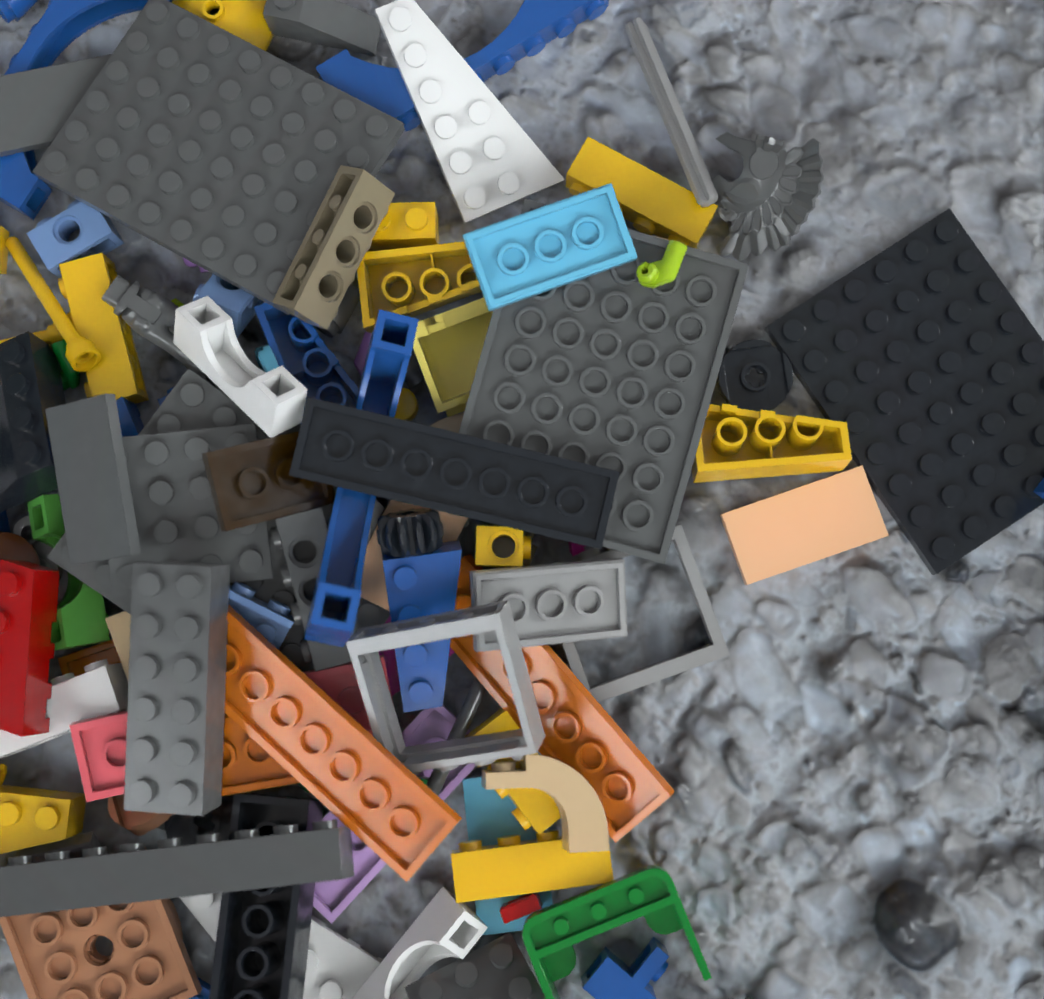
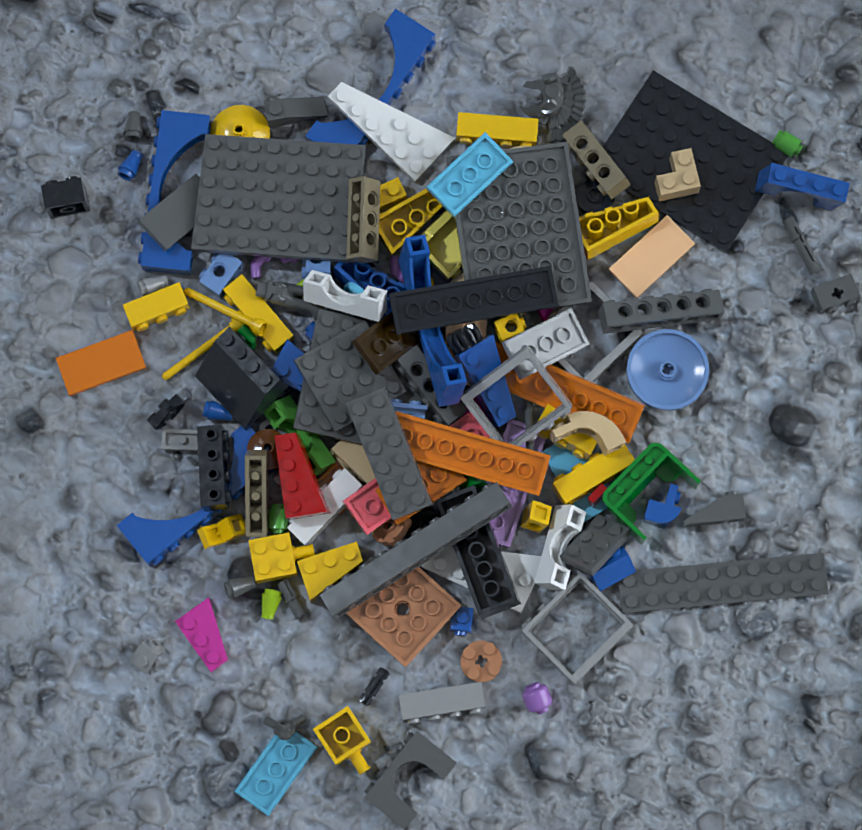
camera: 30 degrees left, 5 degrees down
dark grey tile [45,394,141,566] -> none
light grey axle [625,17,718,208] -> none
lime arm [636,240,688,288] -> none
none -> medium lavender arm [250,256,271,280]
none -> yellow brick [521,500,552,533]
none -> dark tan brick [562,120,631,200]
none -> dark grey brick [598,289,725,334]
none -> medium blue dish [626,329,709,411]
none -> tan brick [654,148,701,202]

